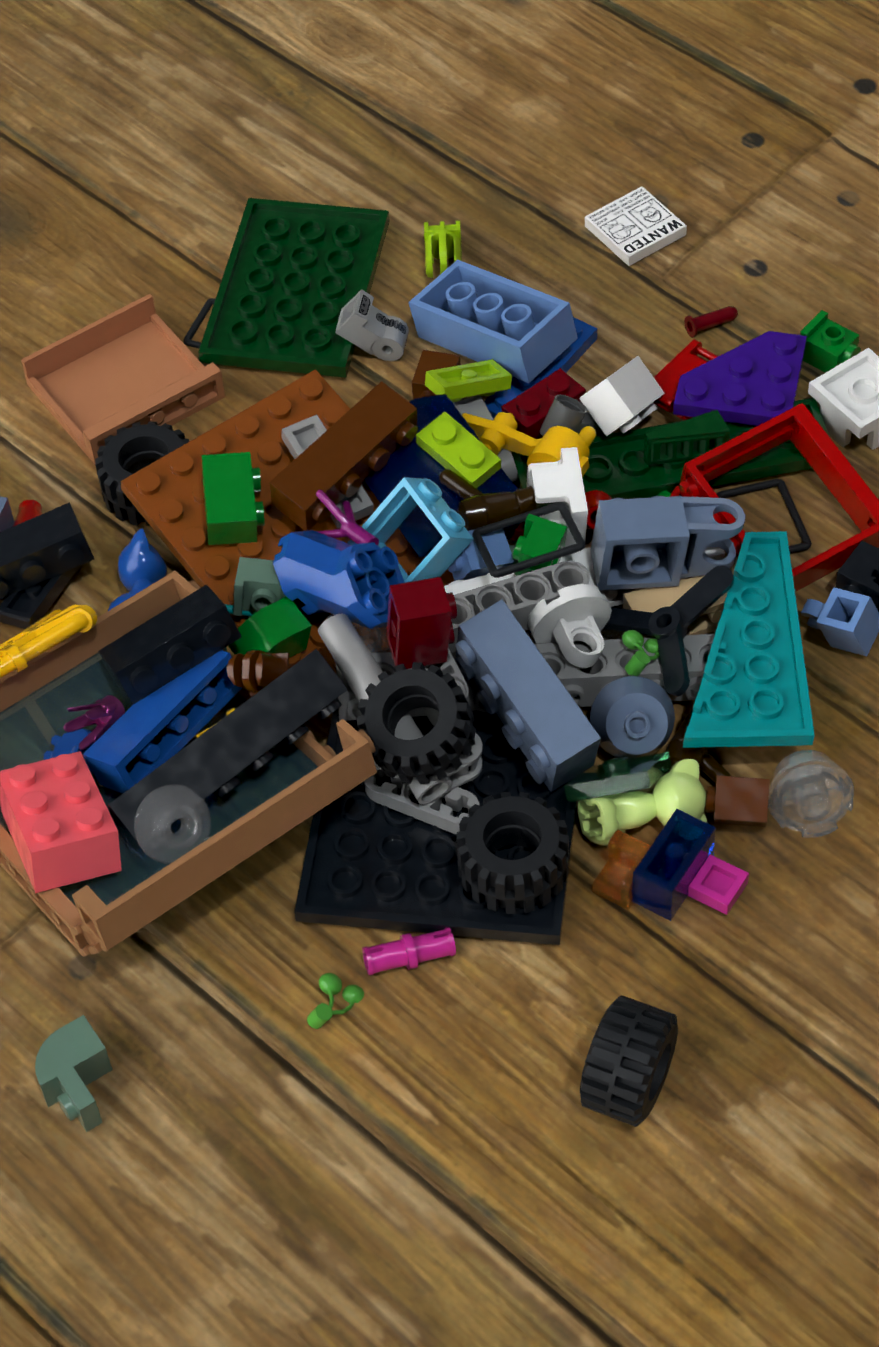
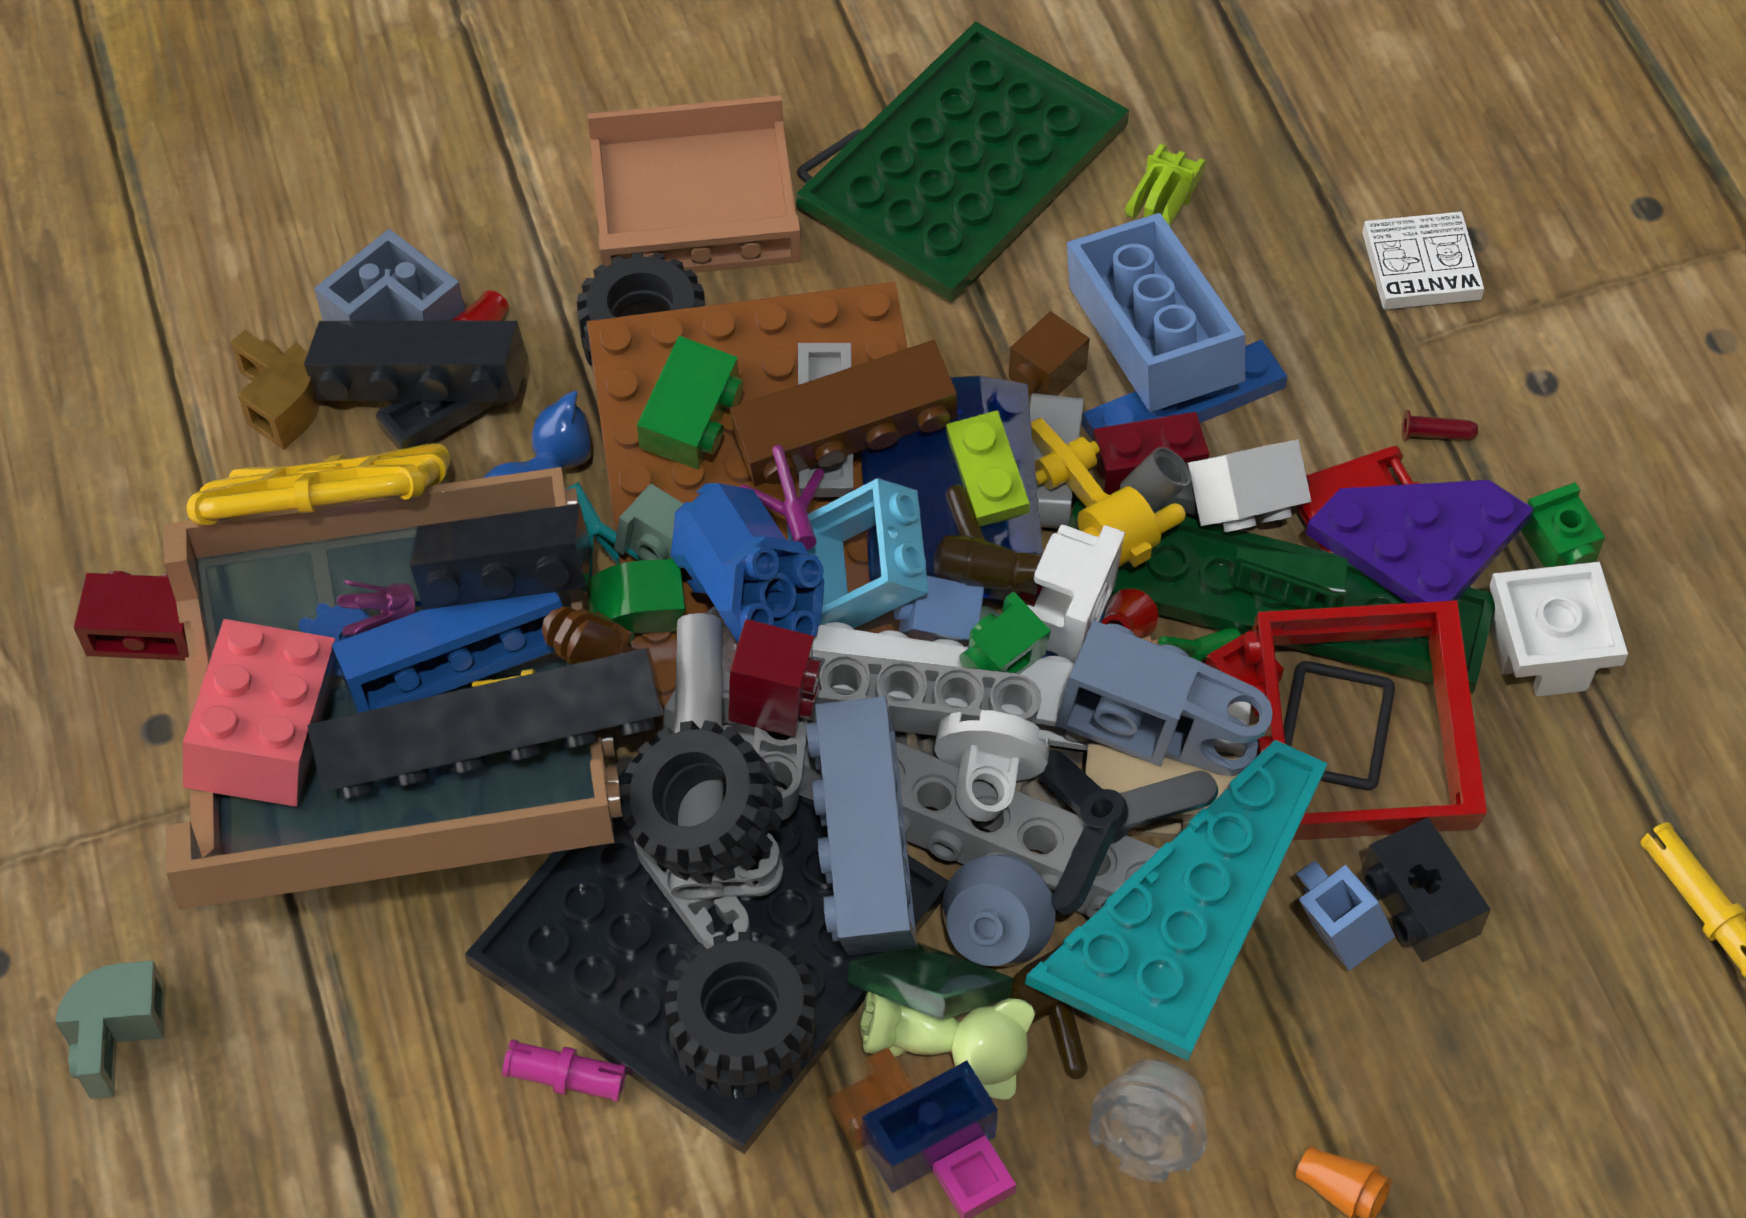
camera: 25 degrees right, 5 degrees up
clear piece [134,784,211,864] -> none
bright green piece [307,973,364,1029] -> none
light grey leg [335,289,409,361] -> none
lime plate [425,359,512,402] -> none
black piece [472,502,585,578] -> none
bright green piece [622,630,660,676] -> none
reddish brown brick [706,775,770,827] -> none

